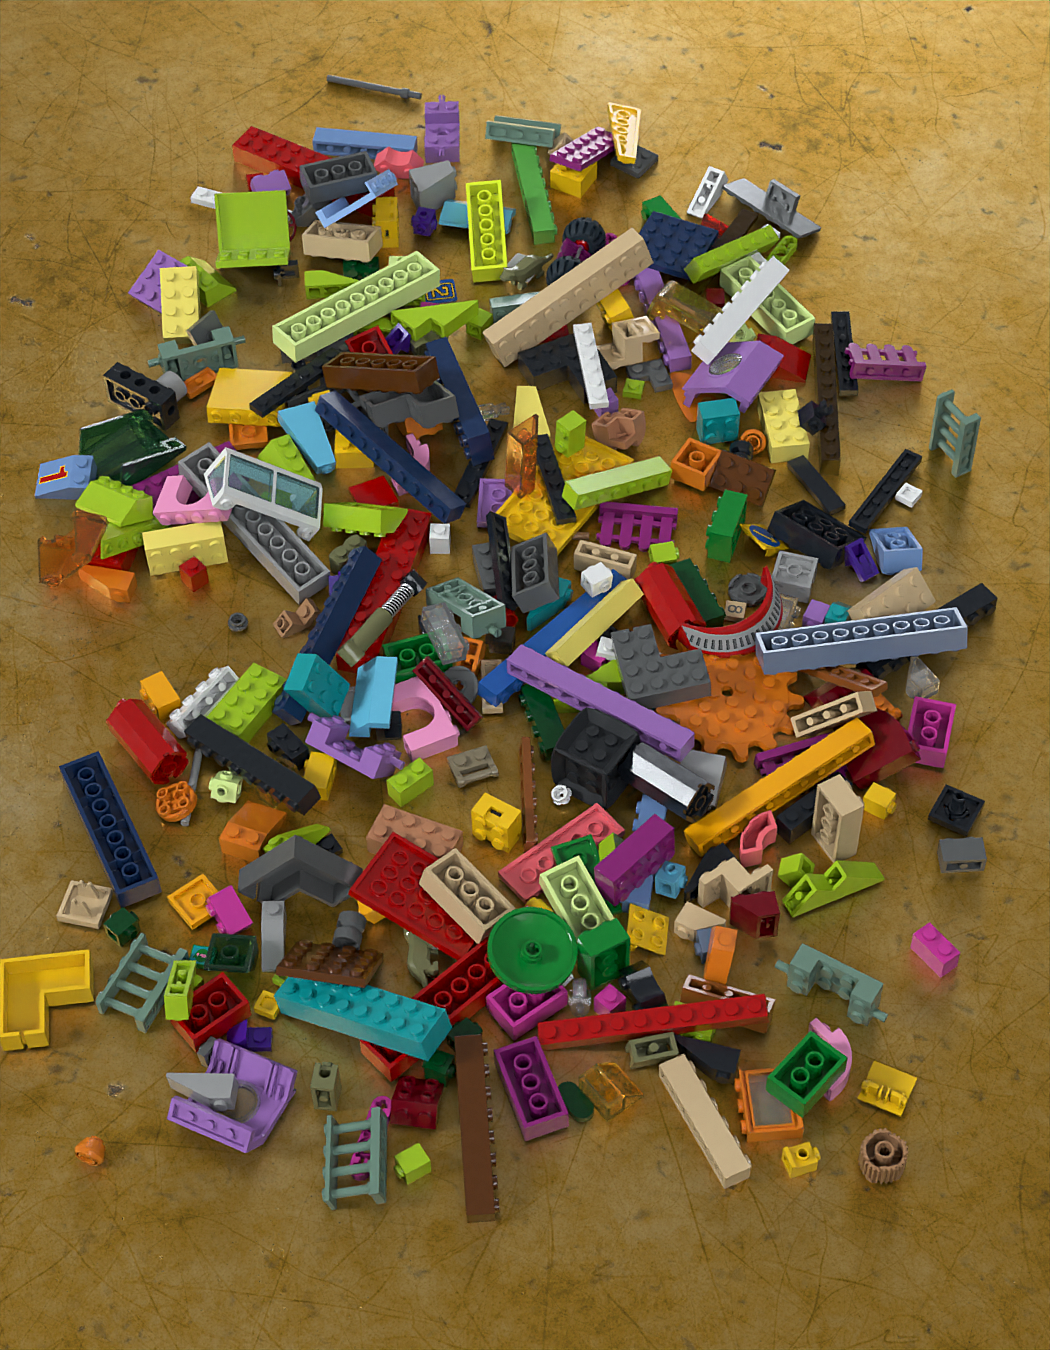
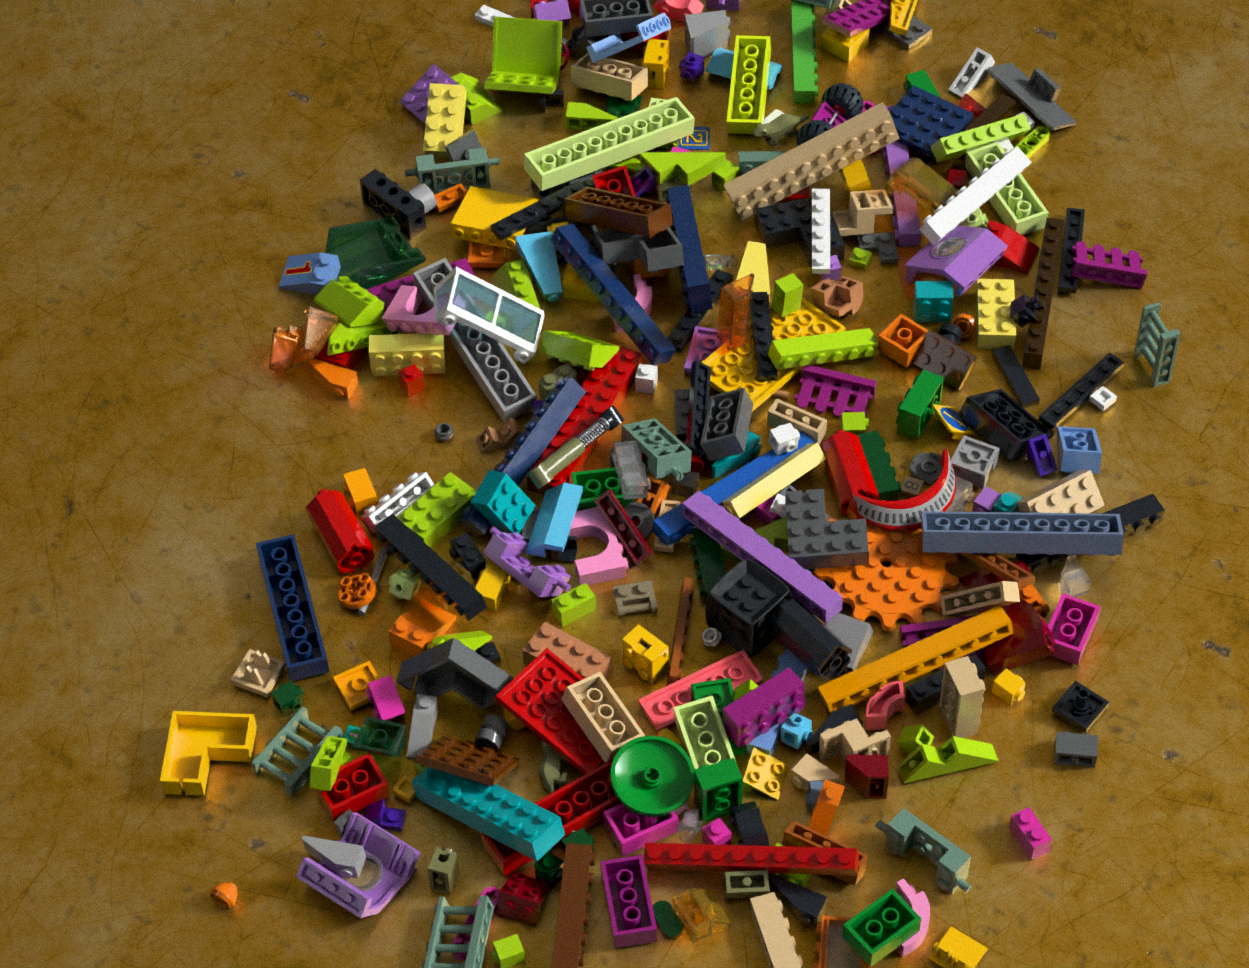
camera: 10 degrees right, 0 degrees up
red tile [349,475,399,507] -> none

